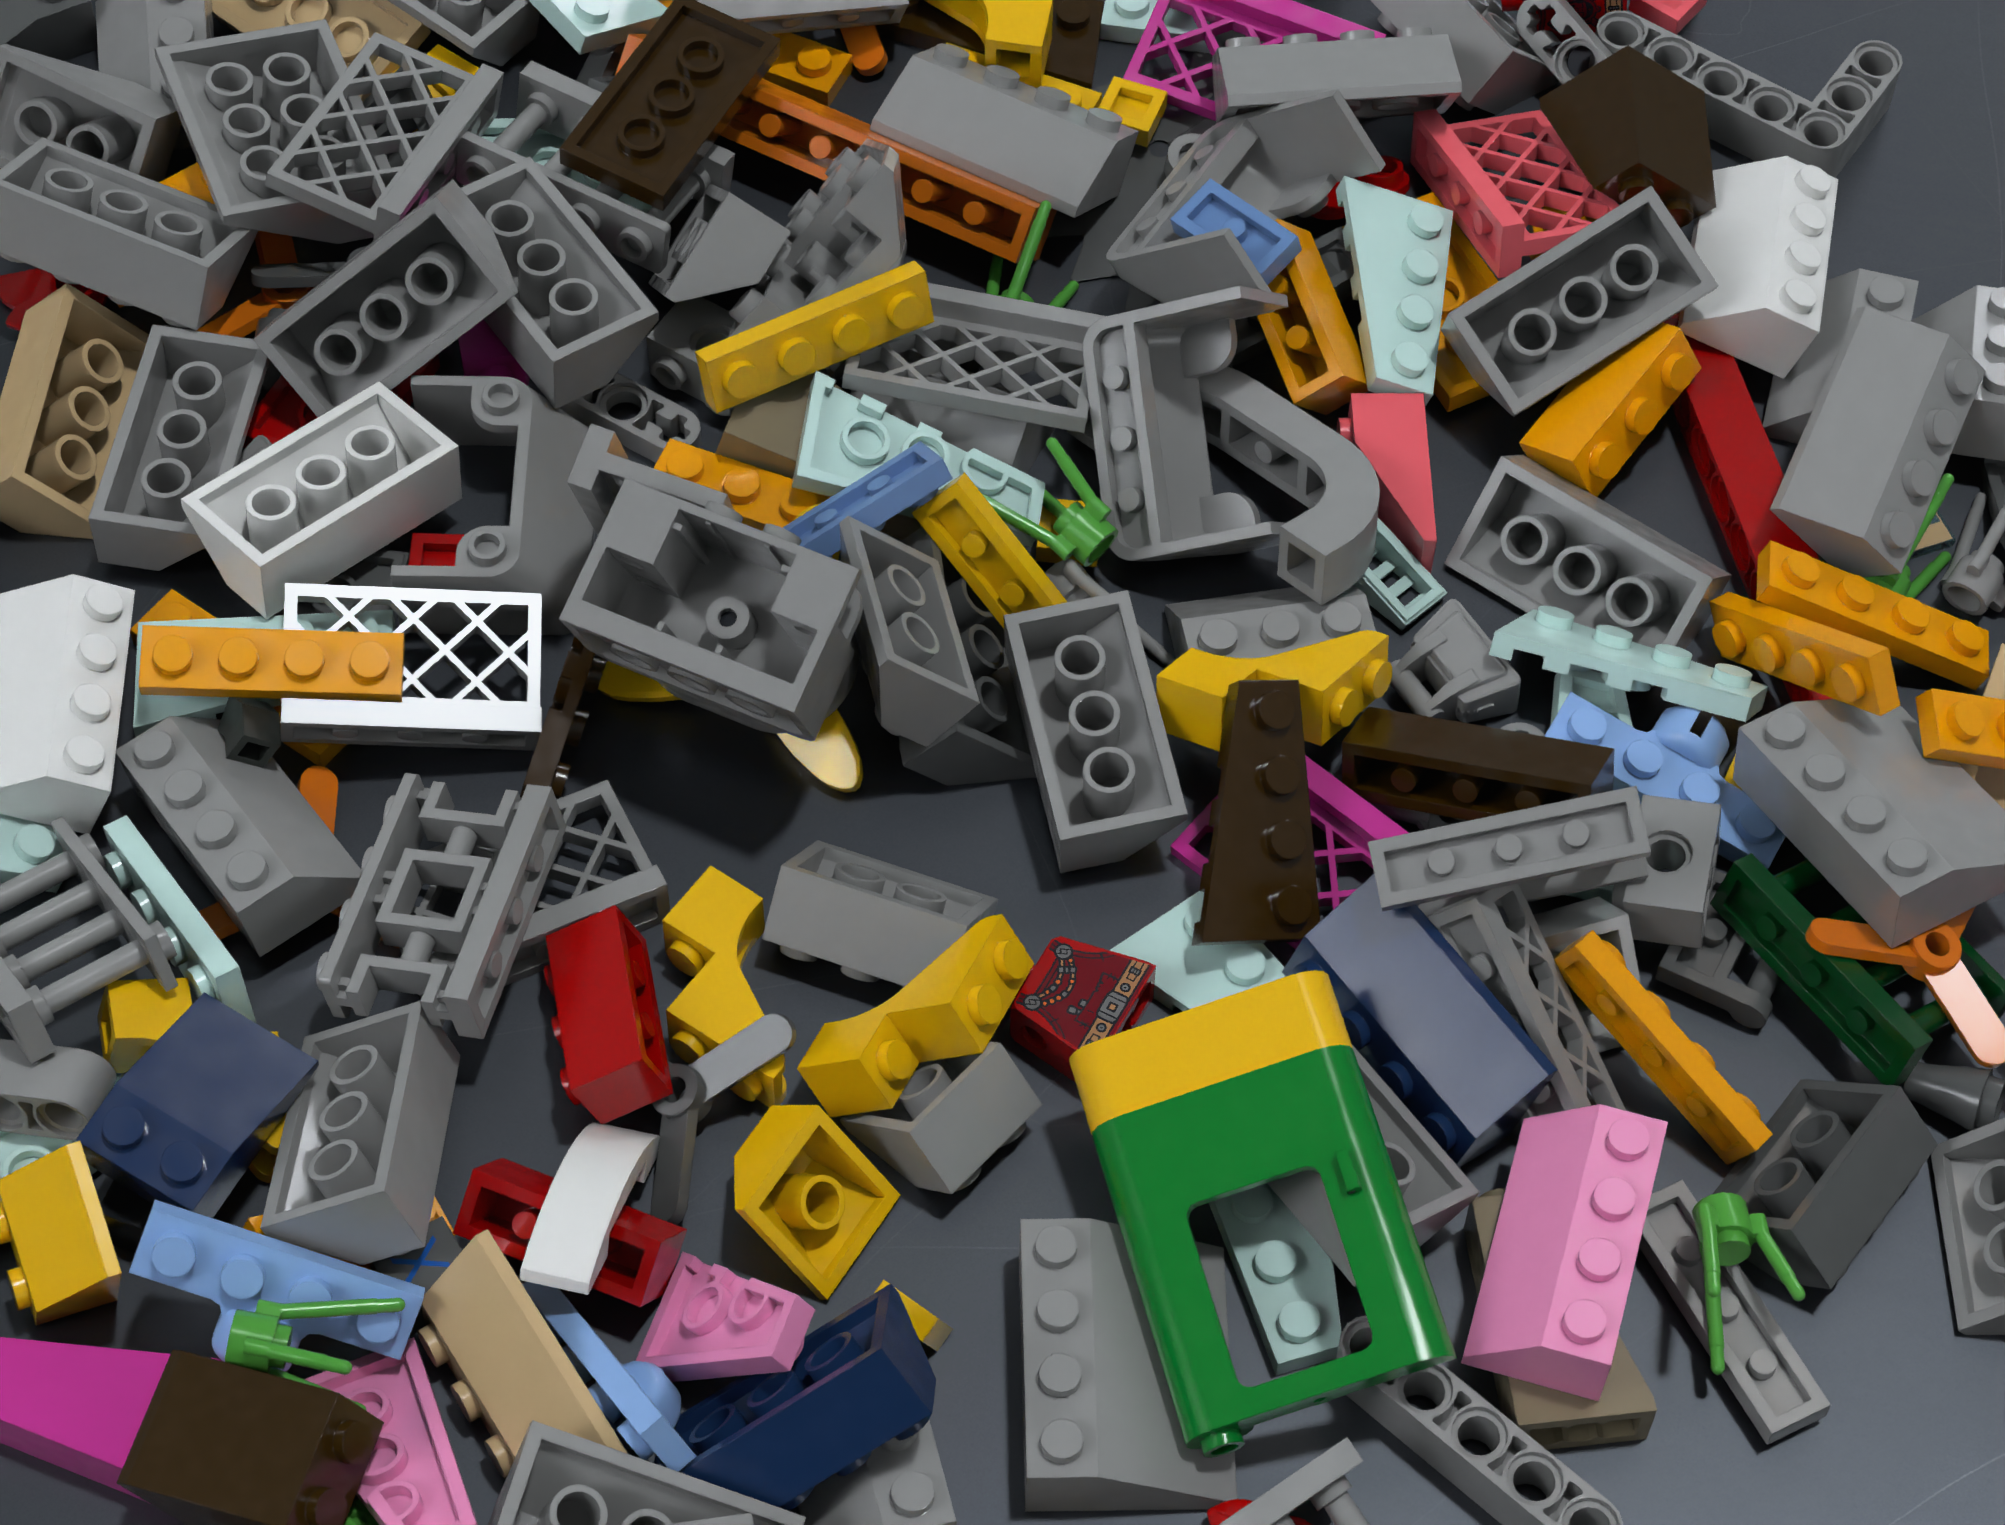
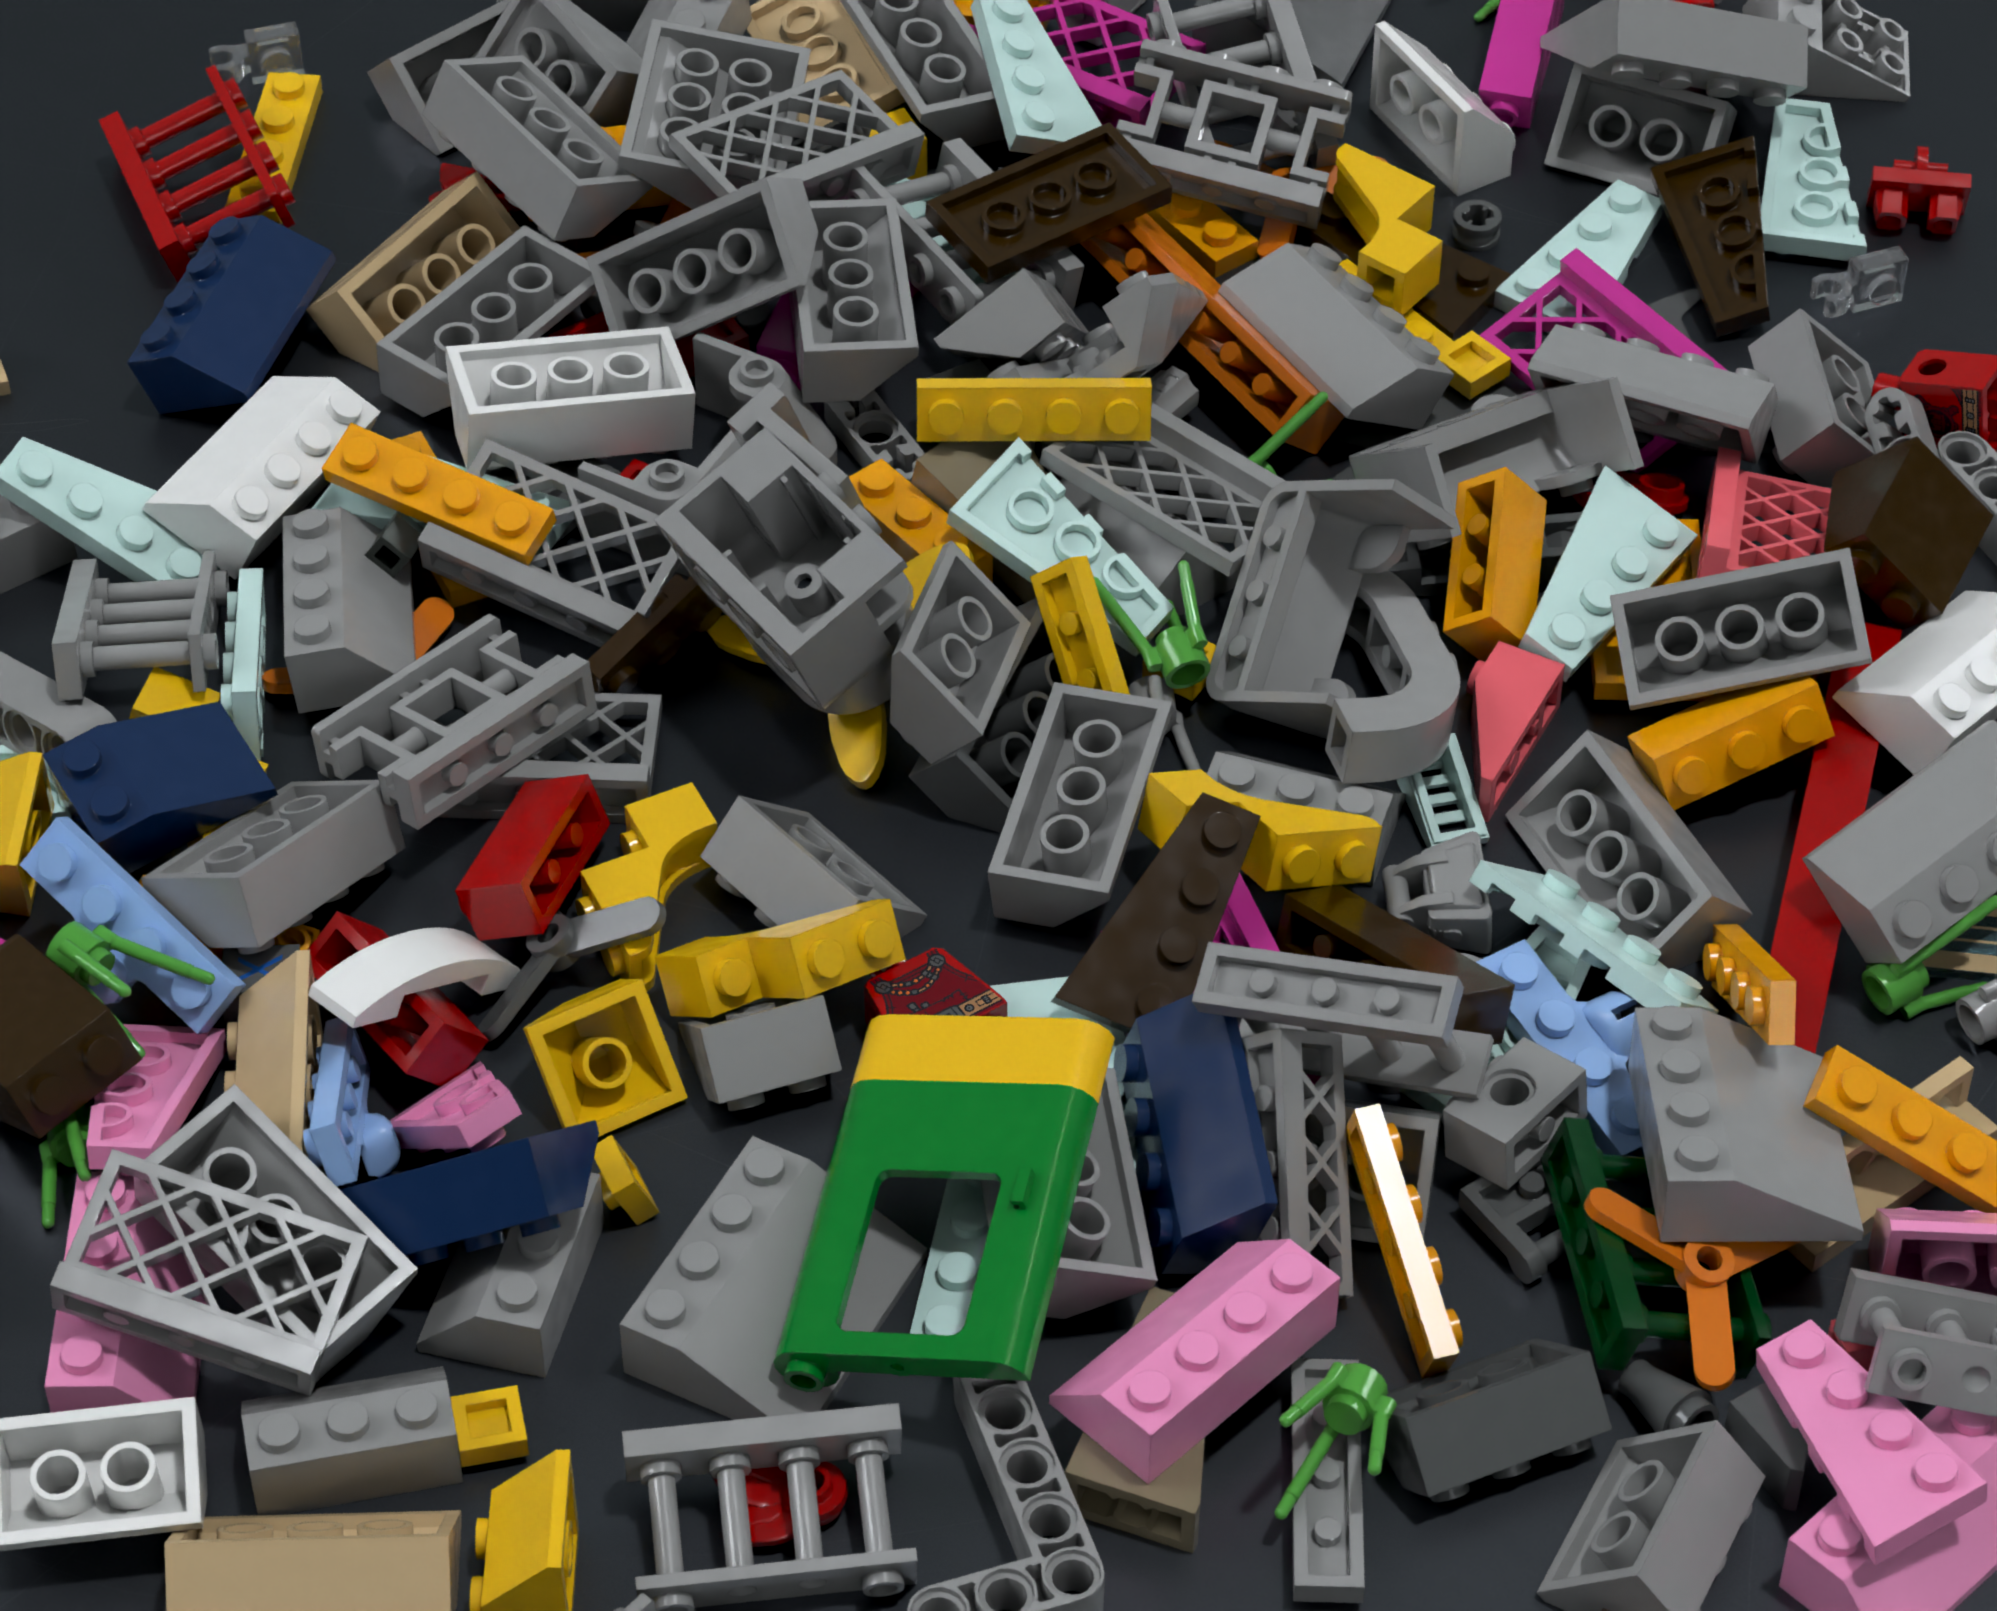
camera: 30 degrees right, 10 degrees down
medium blue plate [783,441,953,558] -> none
medium blue plate [1170,178,1302,285] -> none
light orange plate [1756,540,1989,690] -> none

